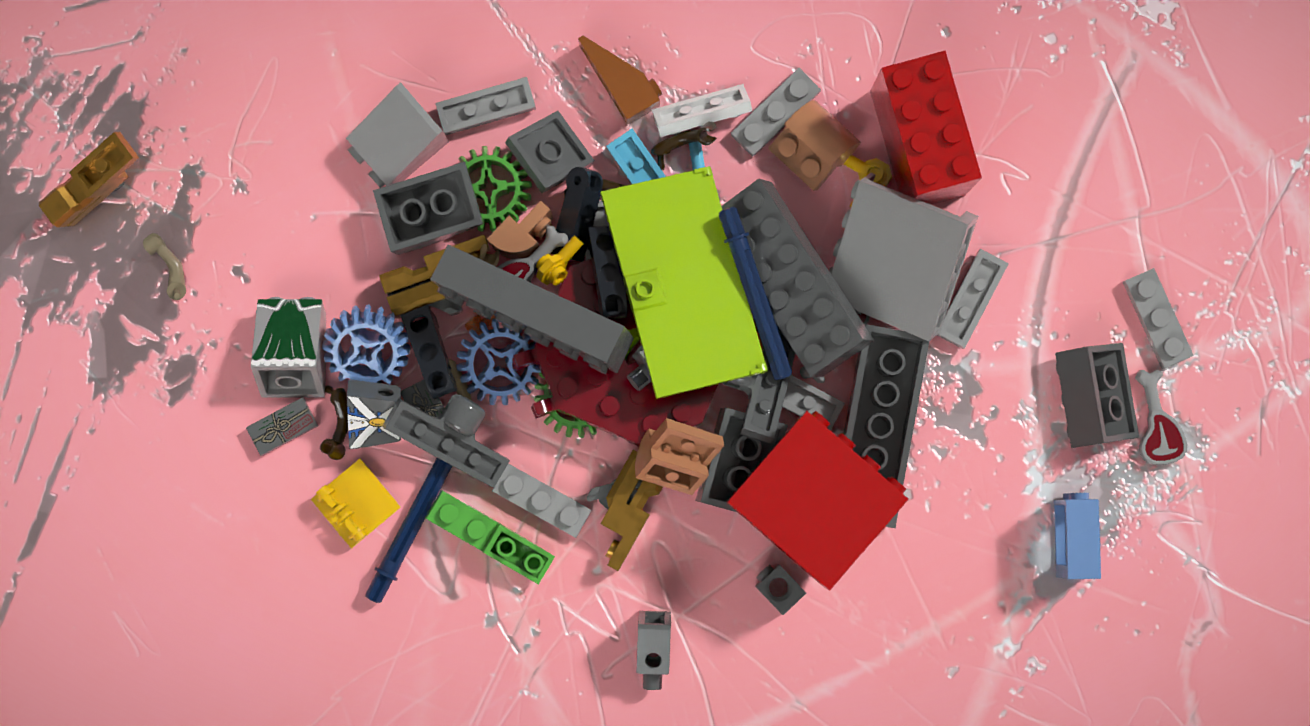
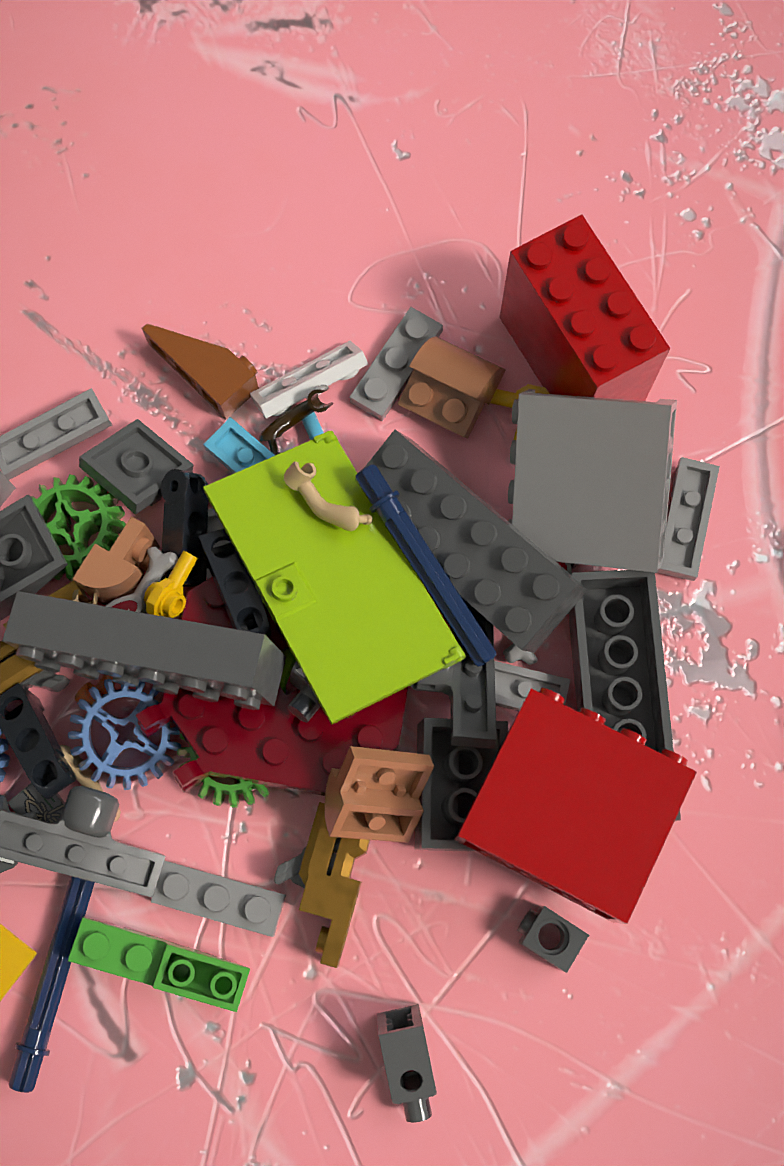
camera: 15 degrees left, 10 degrees down
none -> tan piece [284,461,372,531]

